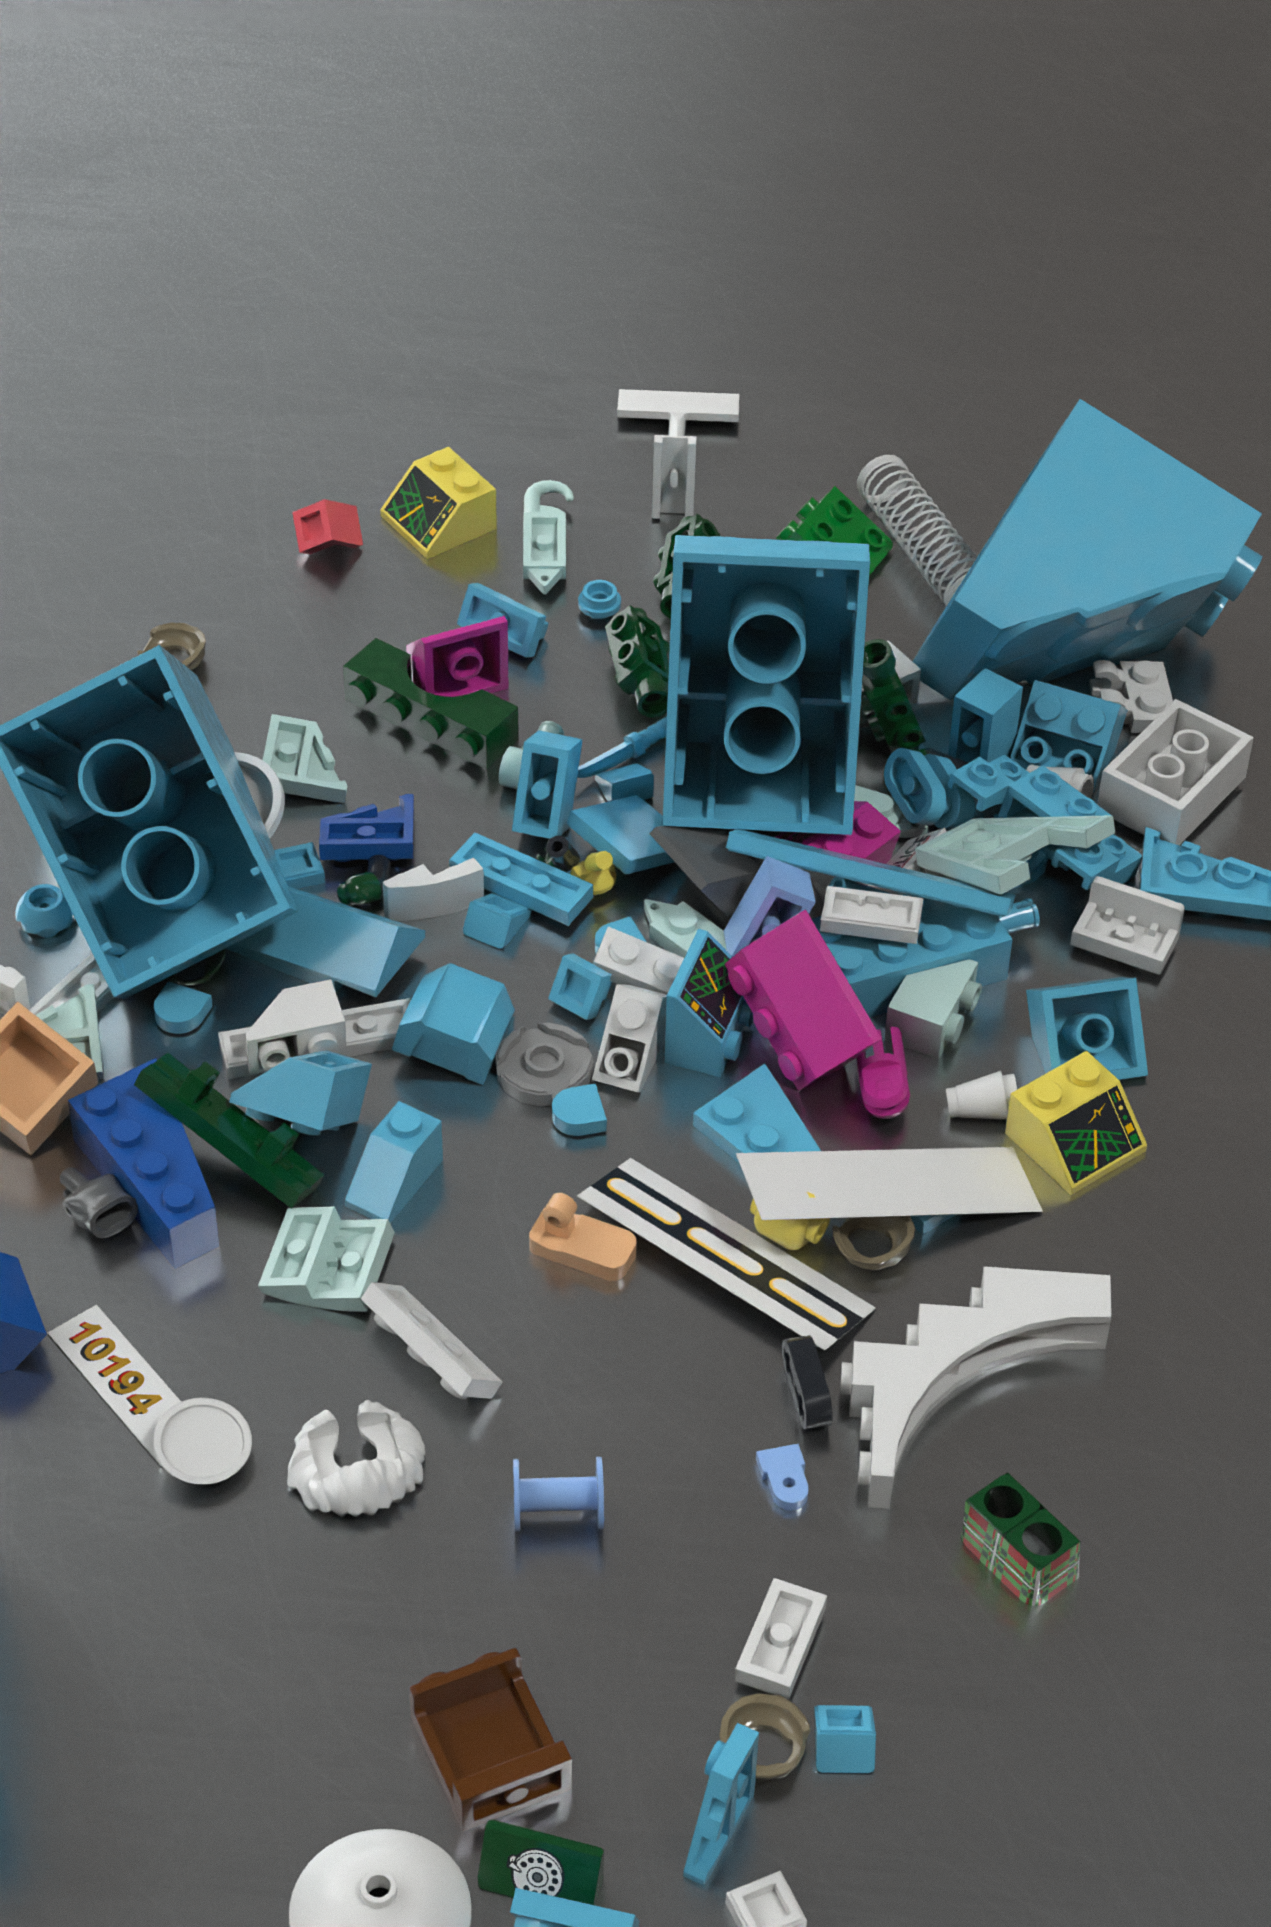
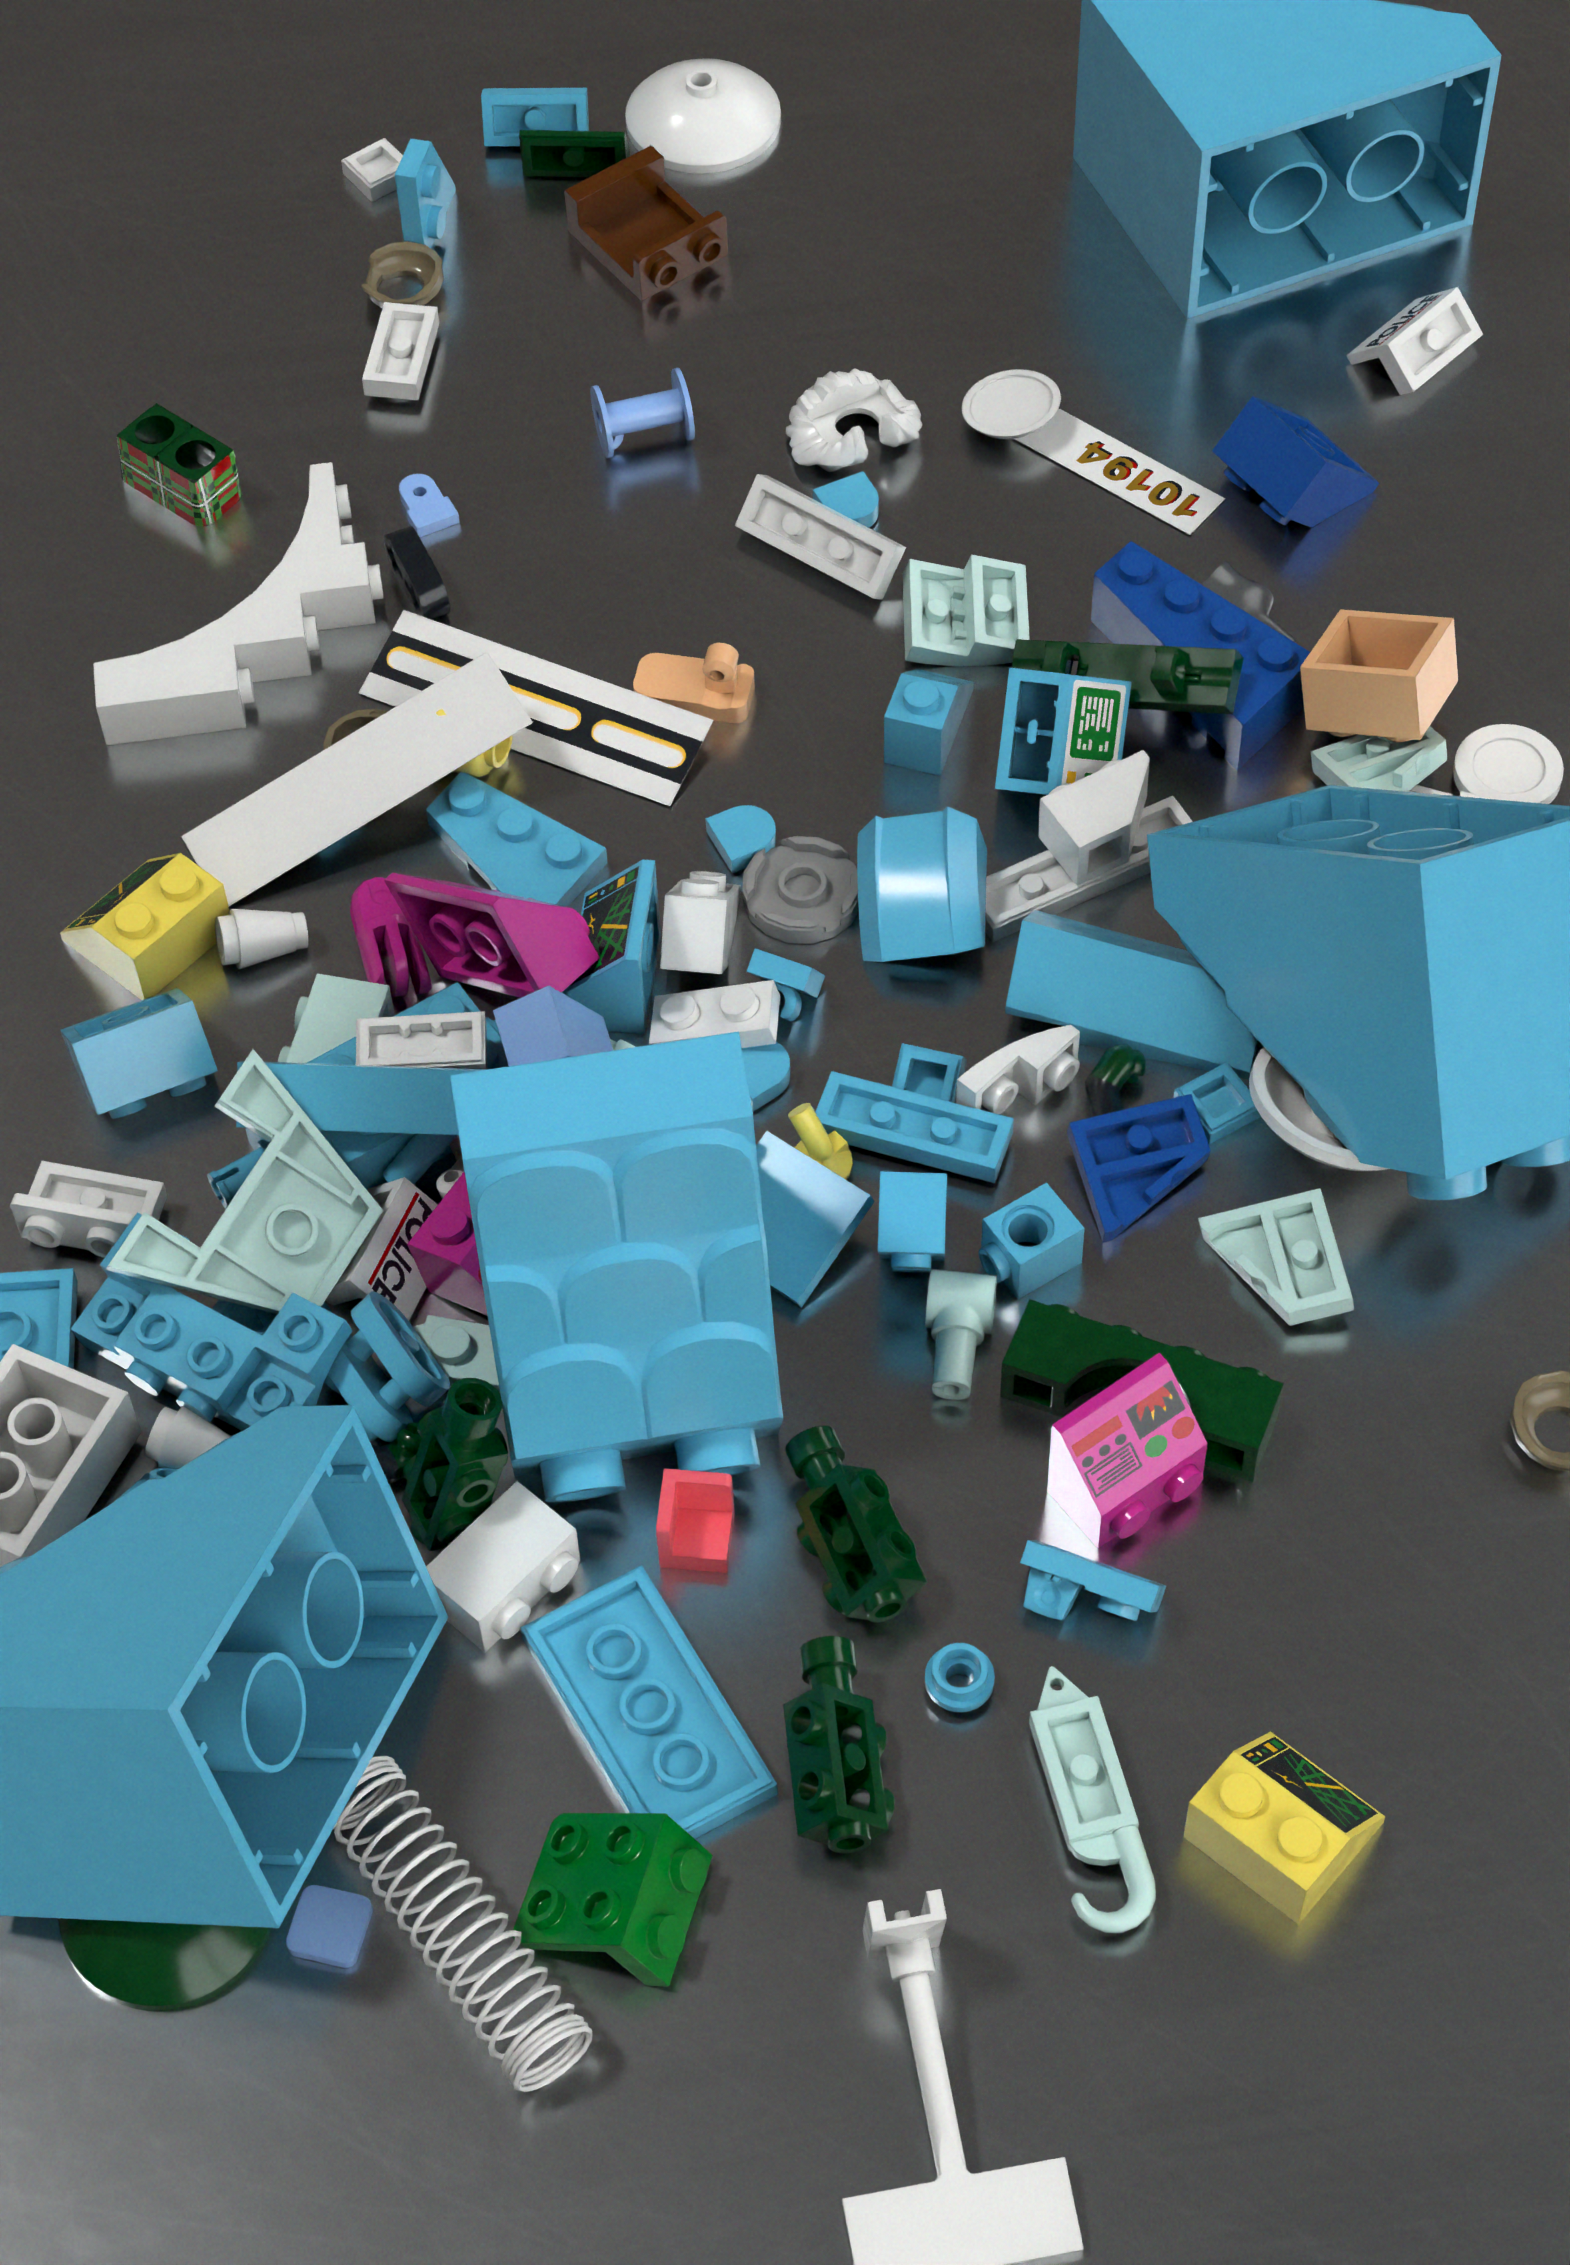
camera: 170 degrees right, 10 degrees up
coral panel [292,499,363,555] -> none
black arm [536,835,580,873] -> none
medium azure piece [577,716,667,778] -> none
medium azure slope [595,763,654,802] -> none
medium azure slope [814,1705,876,1773] -> none
none -> medium azure tile [813,471,879,528]
none -> medium azure brick [978,1182,1085,1300]

